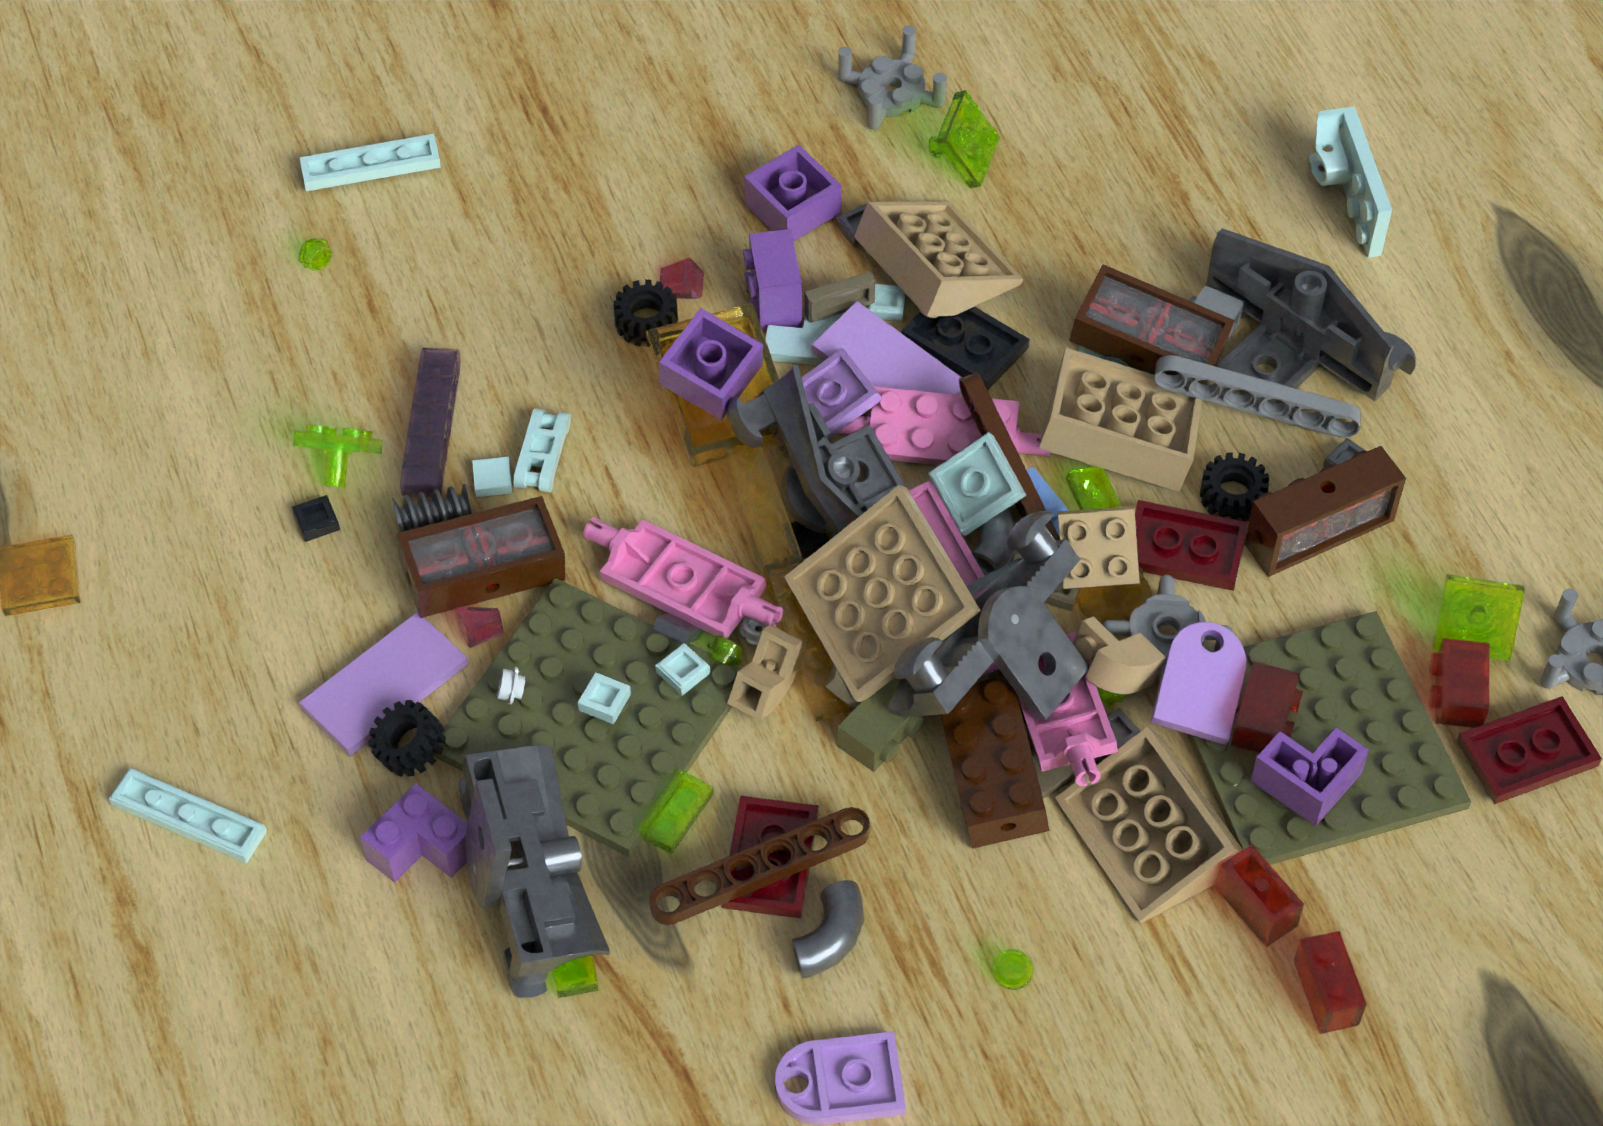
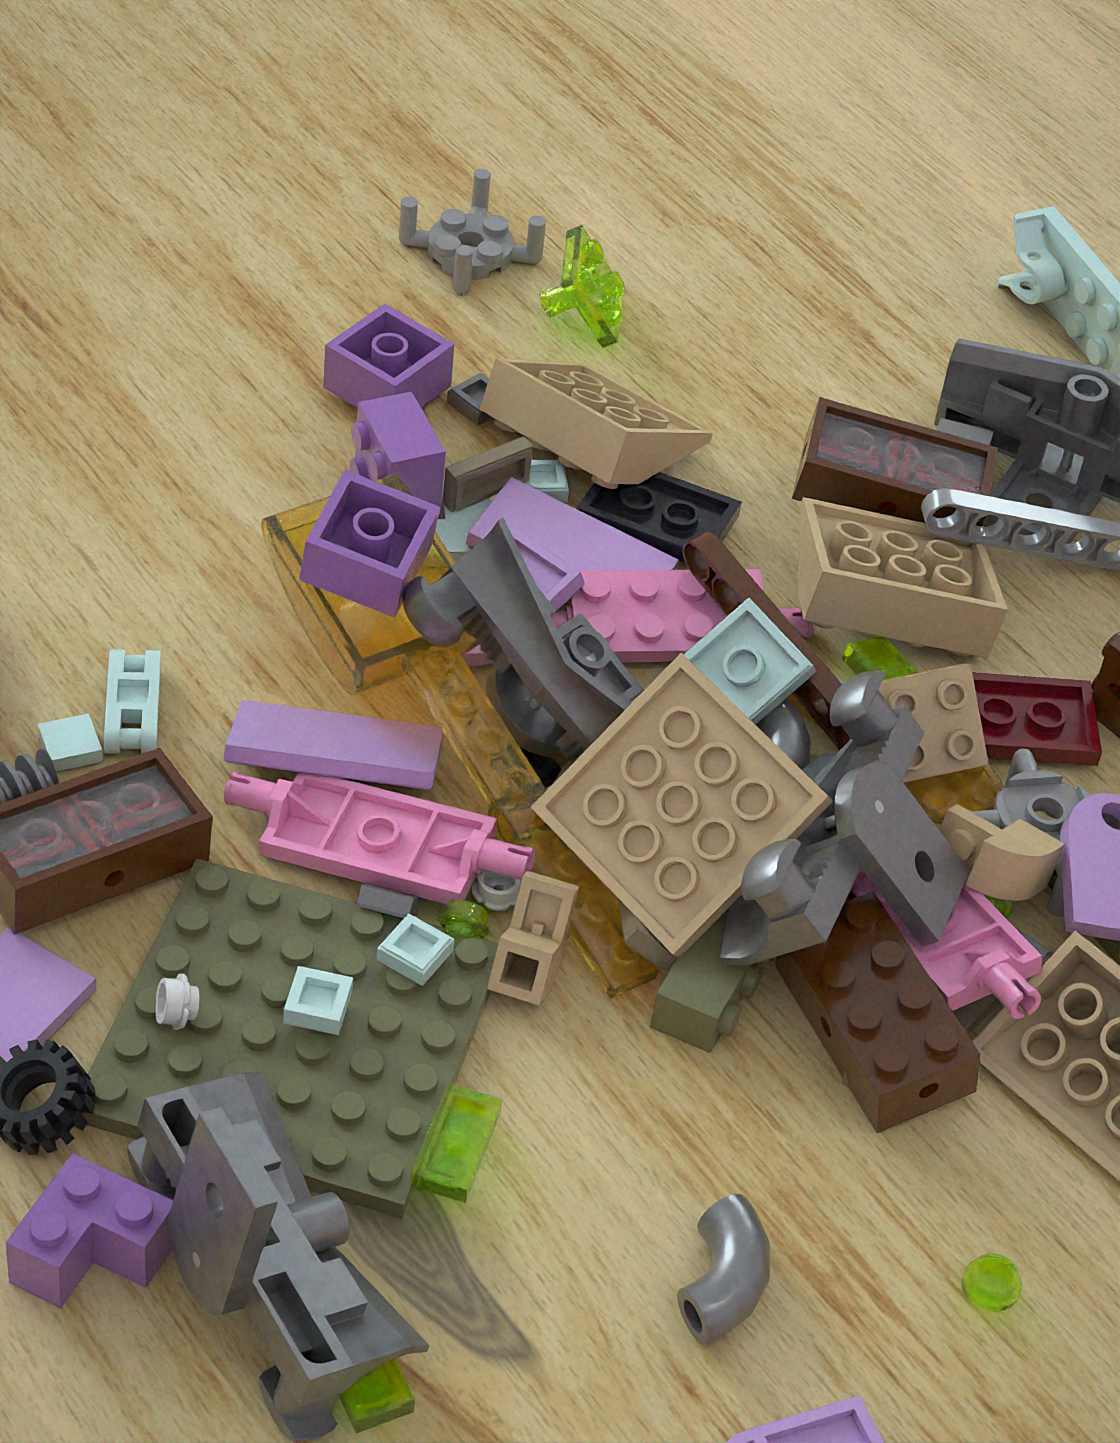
camera: 20 degrees left, 10 degrees down
clear pink slope [454,607,504,648] -> none
black tyre [613,279,678,347] -> none
reddish brown beam [649,807,870,925] -> none
clear pink slope [660,258,704,299] -> none
dark red plate [721,796,819,919] -> none
black tyre [1200,452,1269,522] -> none
none -> lavender tile [224,700,444,790]

